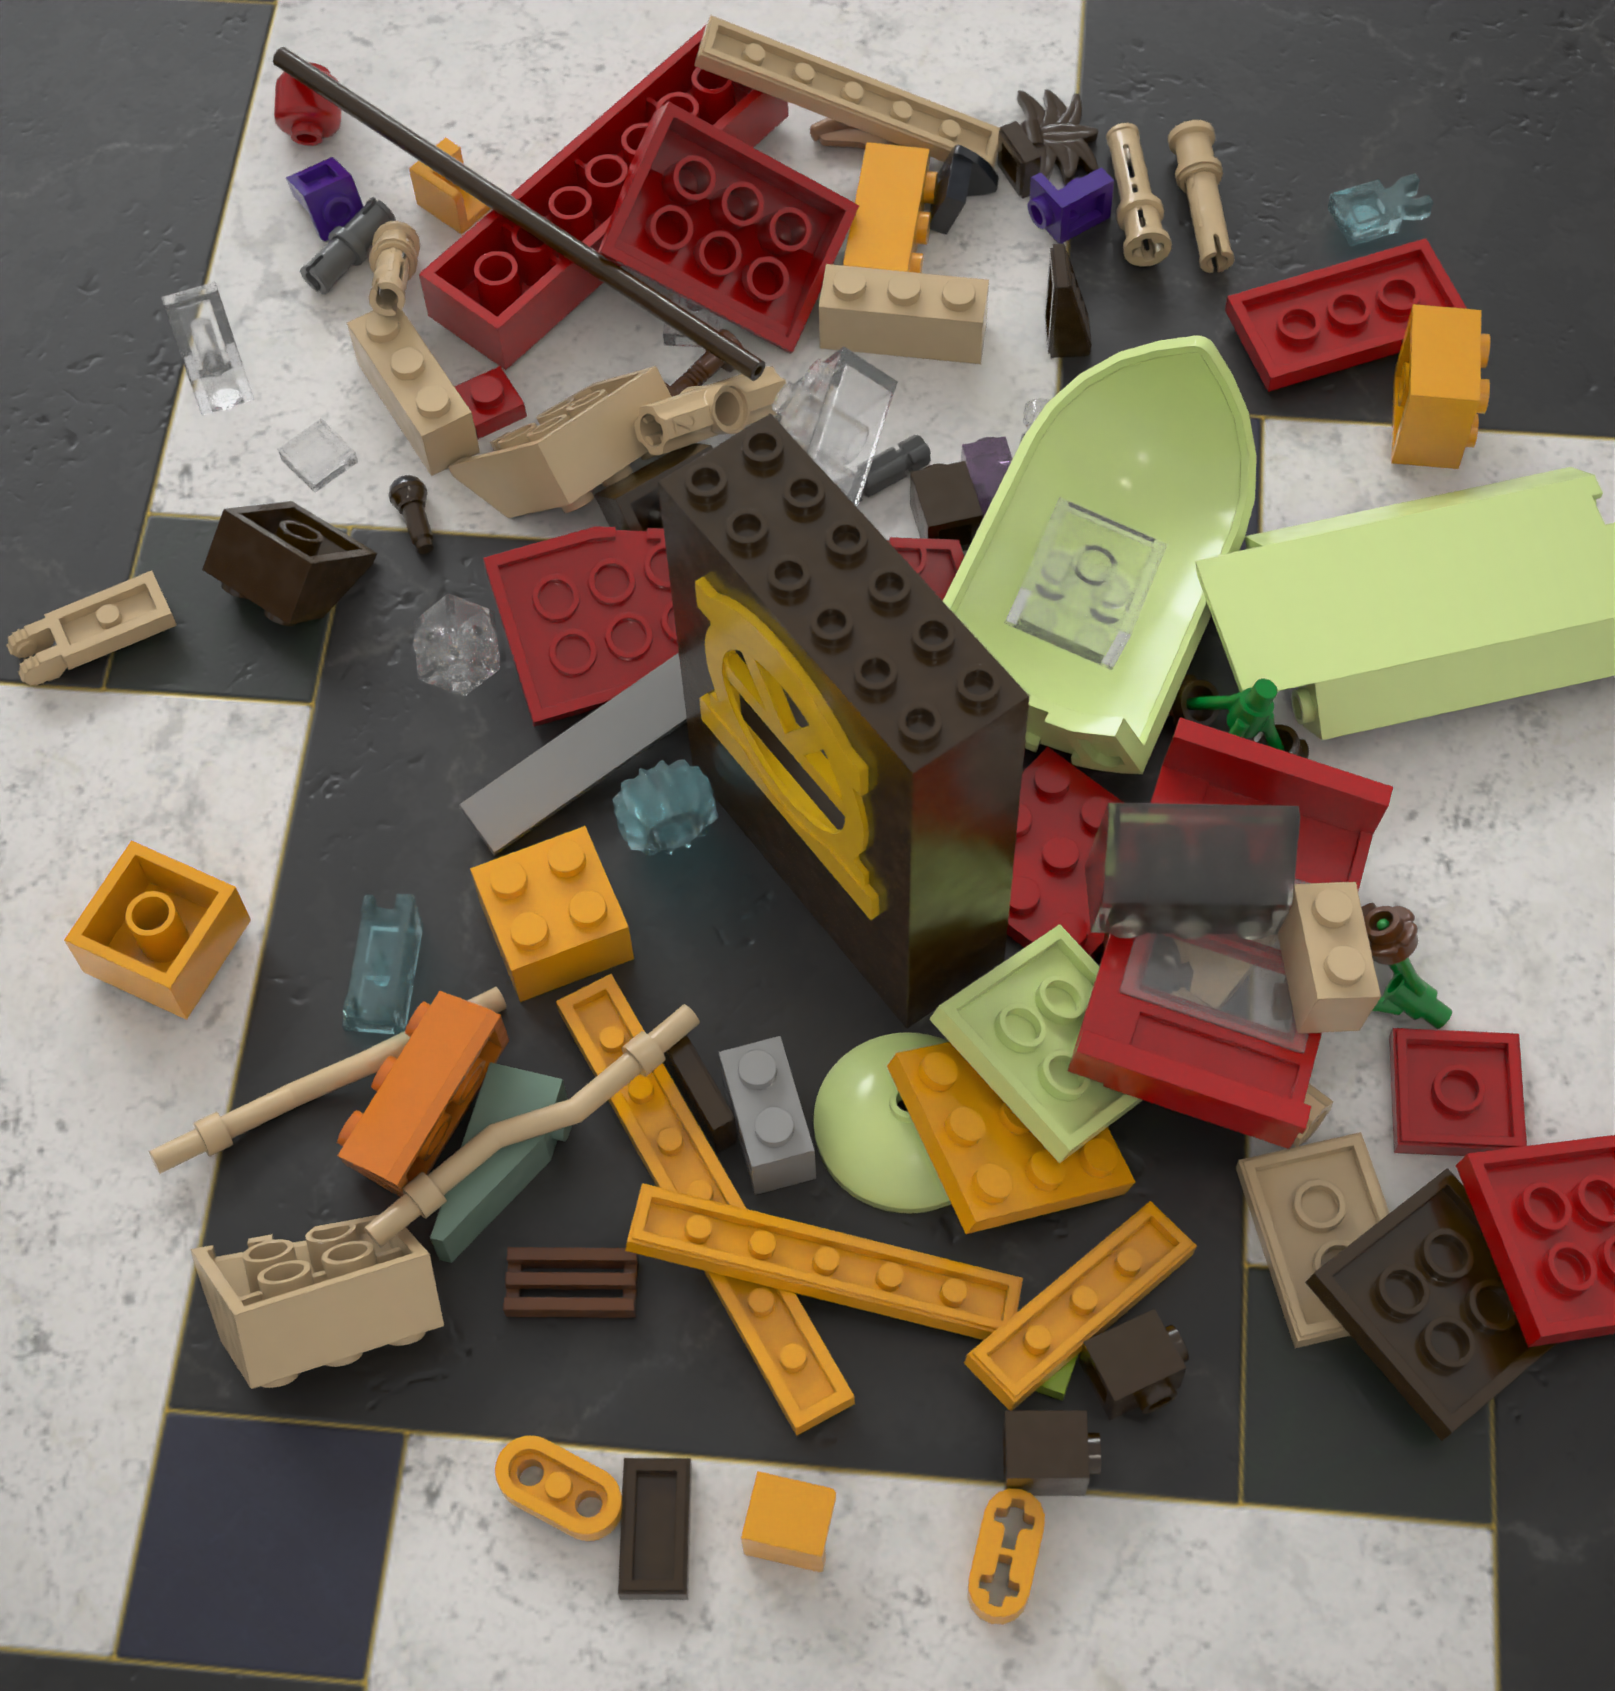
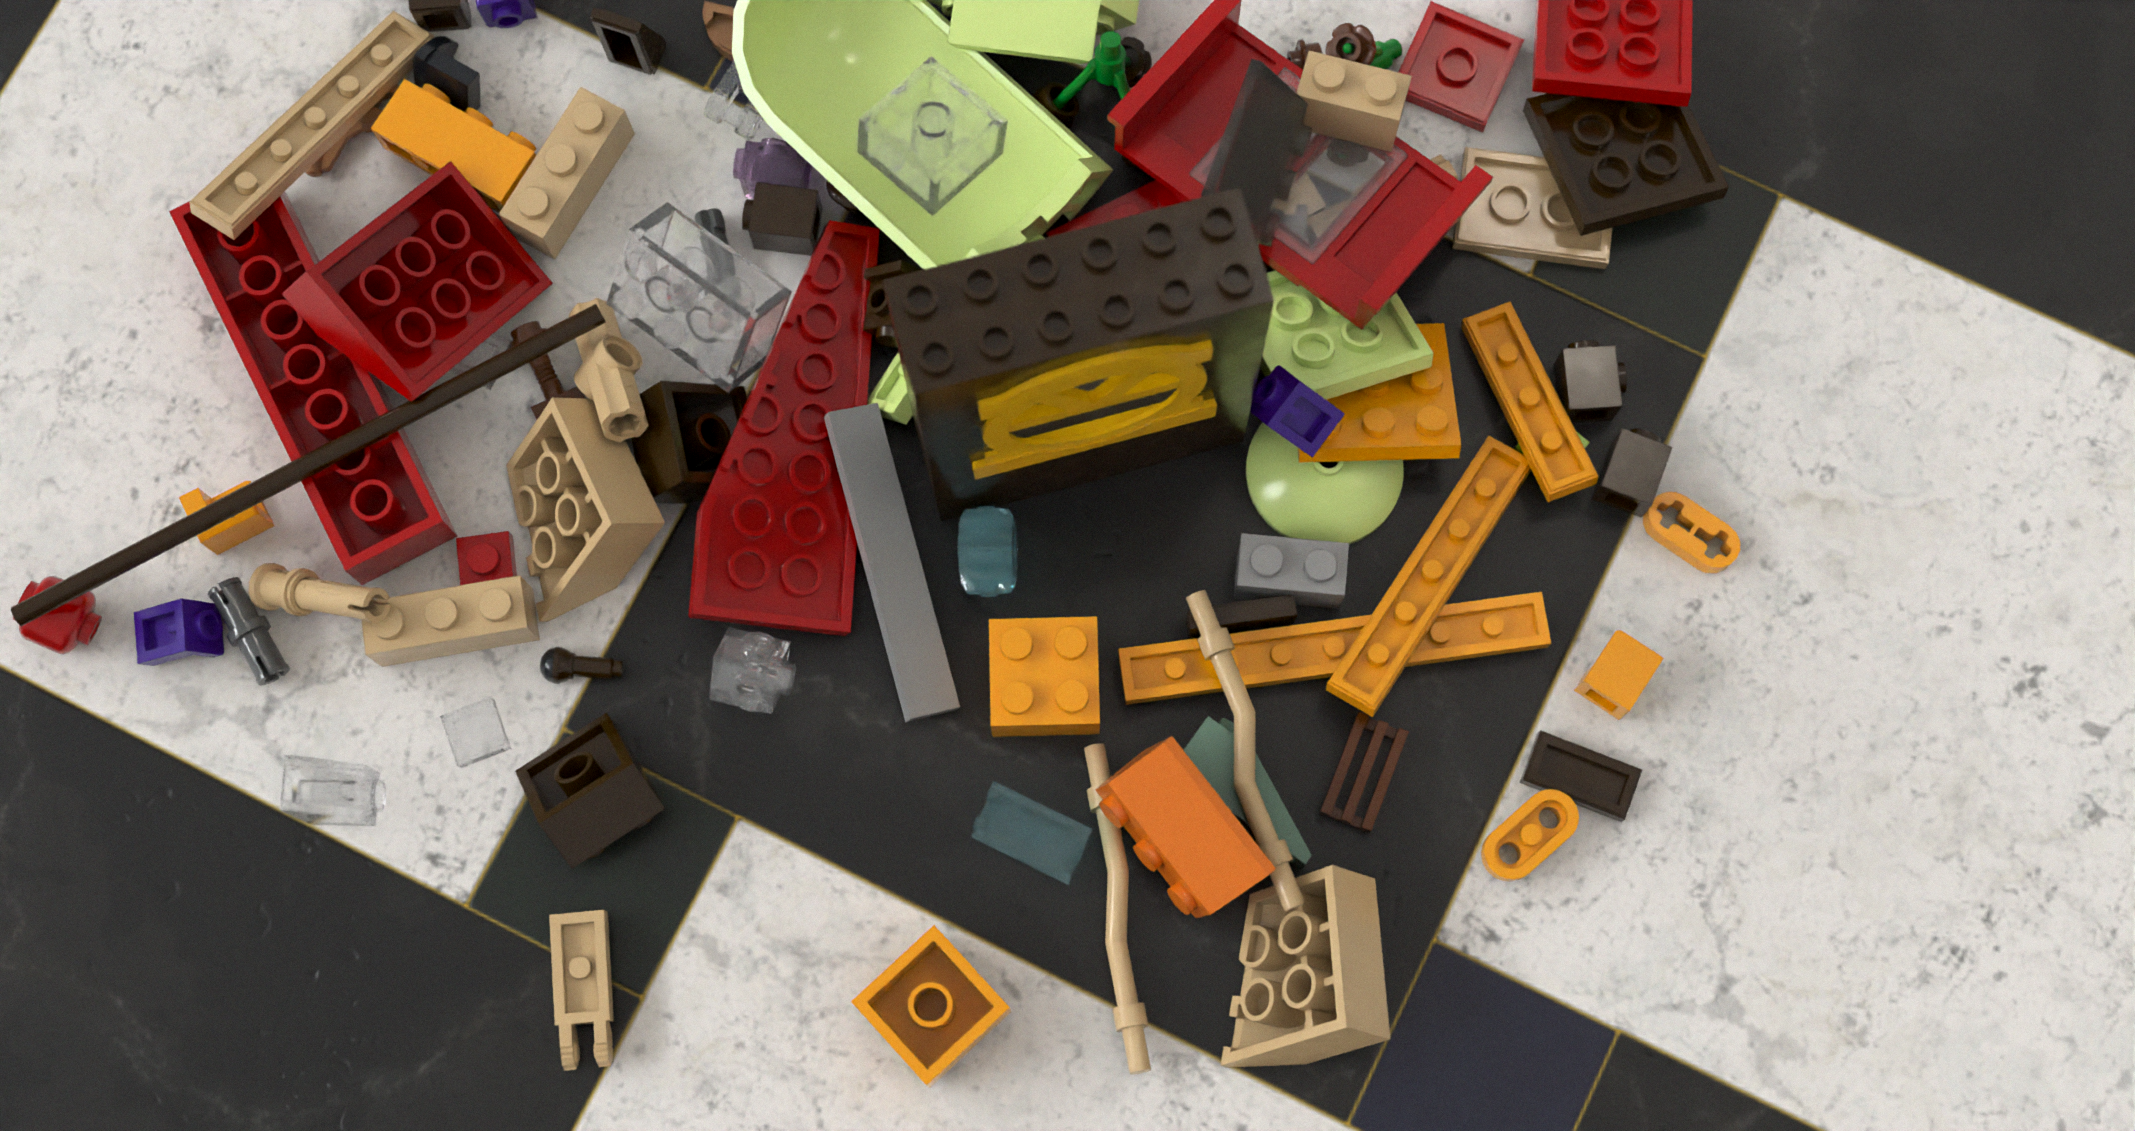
camera: 70 degrees left, 15 degrees up
none -> dark purple bracket [1250,365,1345,457]

